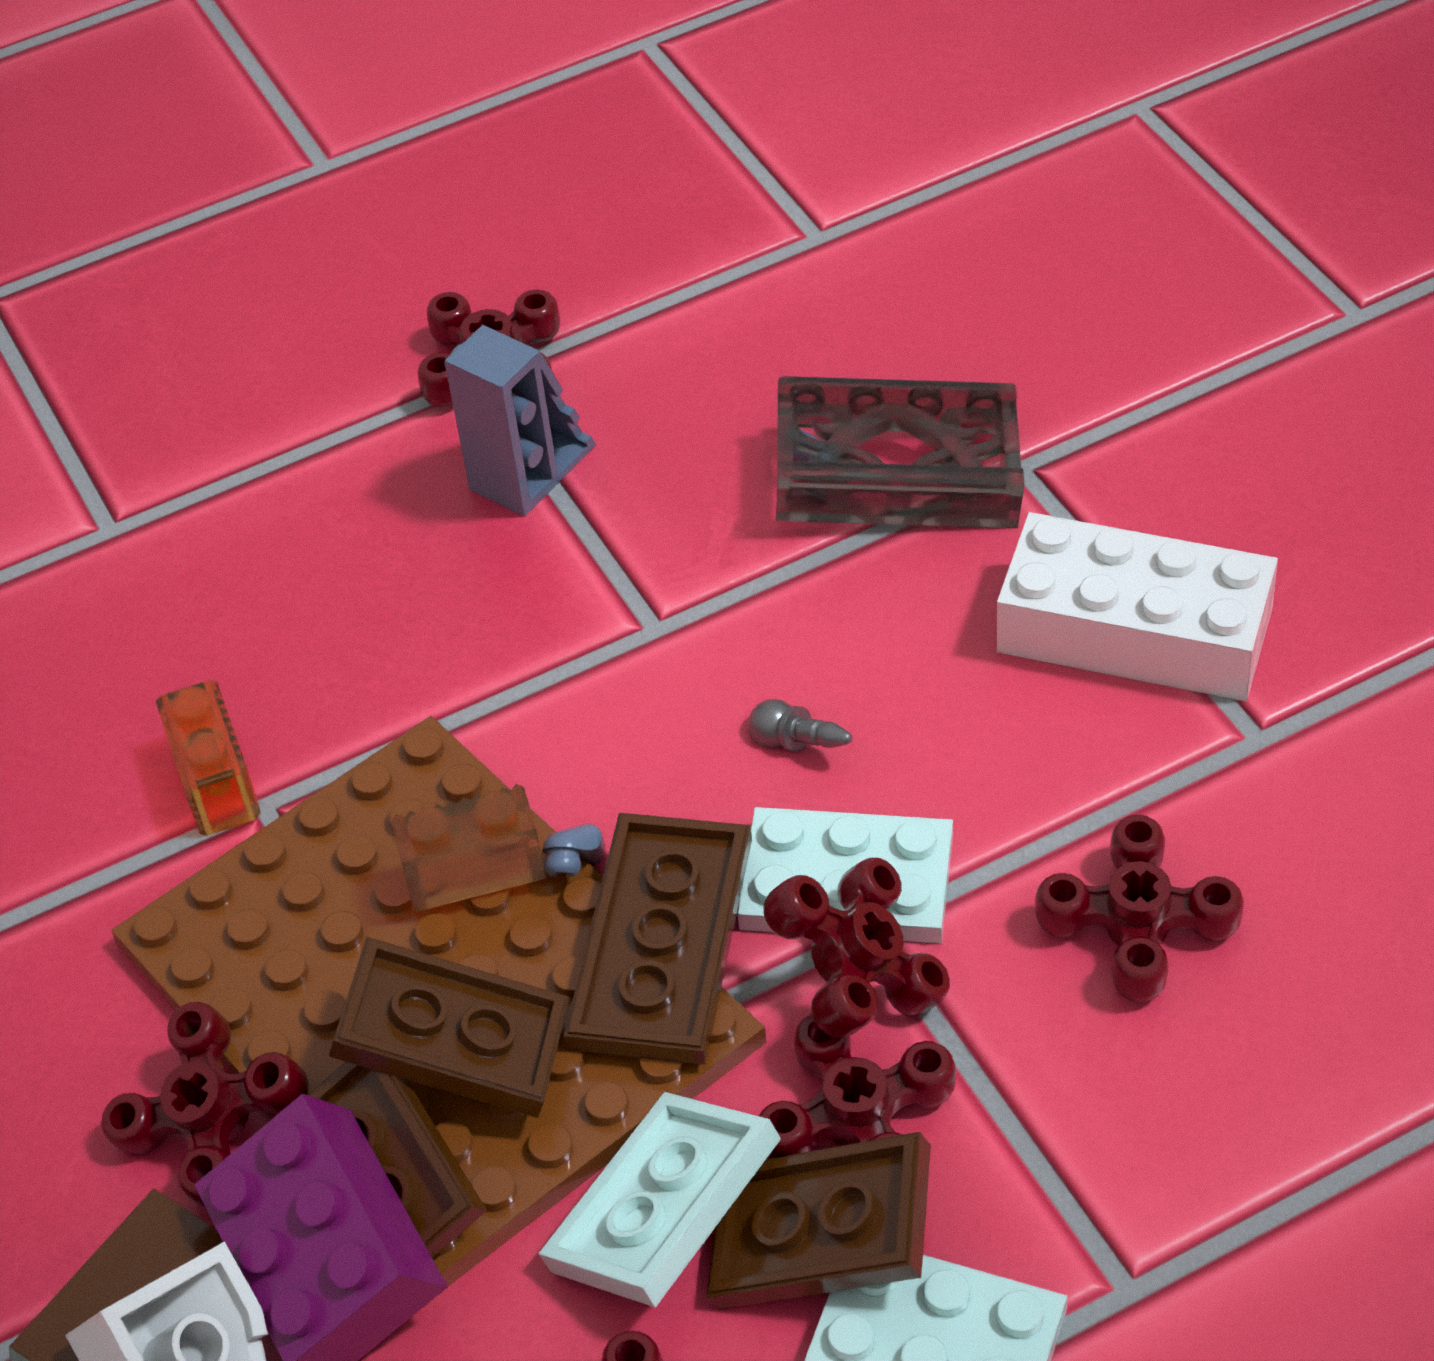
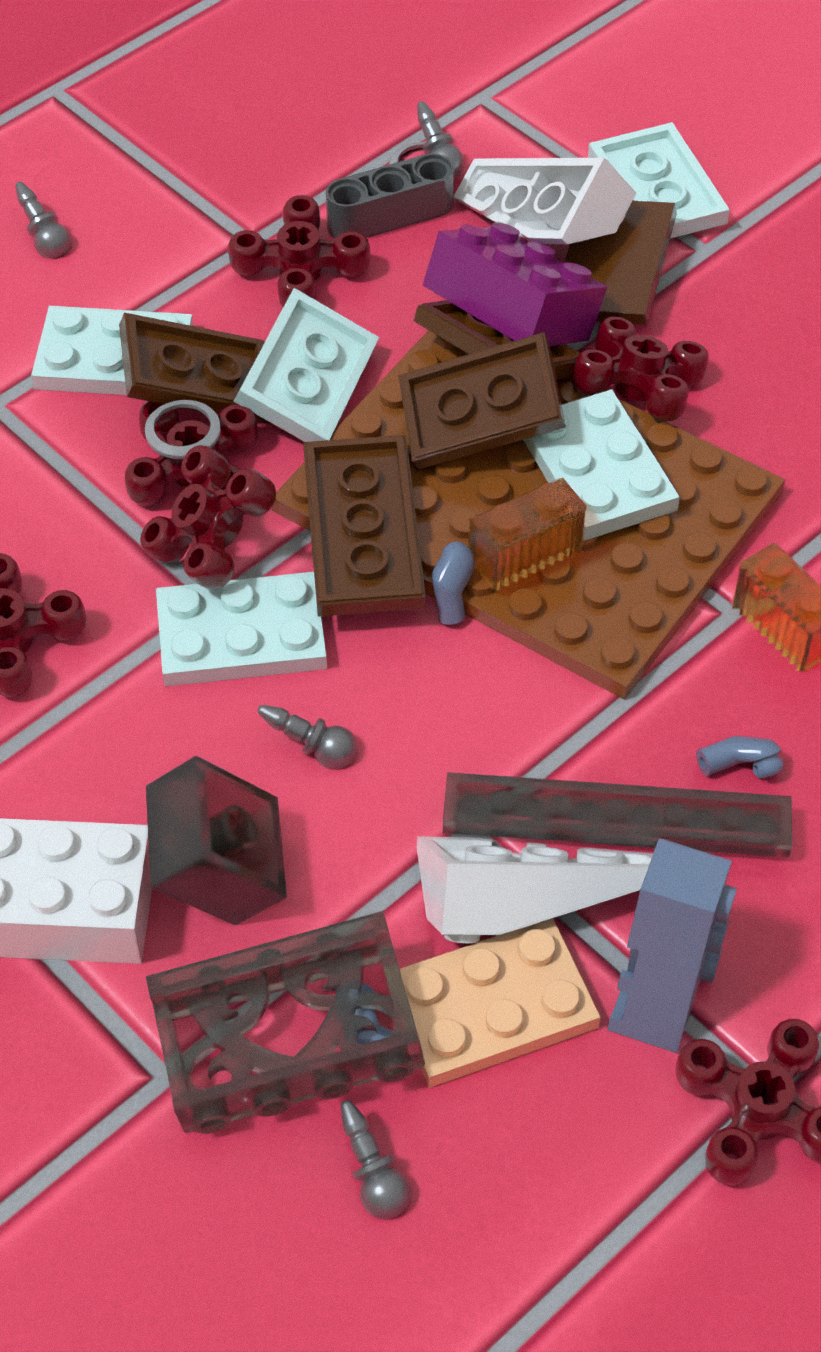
camera: 160 degrees right, 5 degrees up
none -> light grey piece [145,400,221,459]
none -> clear smoke brick [146,756,287,926]
none -> flat silver bar [341,1100,411,1219]
none -> light nougat plate [386,918,600,1088]
none -> white wedge [416,836,653,943]
none -> clear smoke plate [443,772,793,857]
none -> light aqua plate [524,389,680,541]
none -> sand blue arm [696,735,784,778]

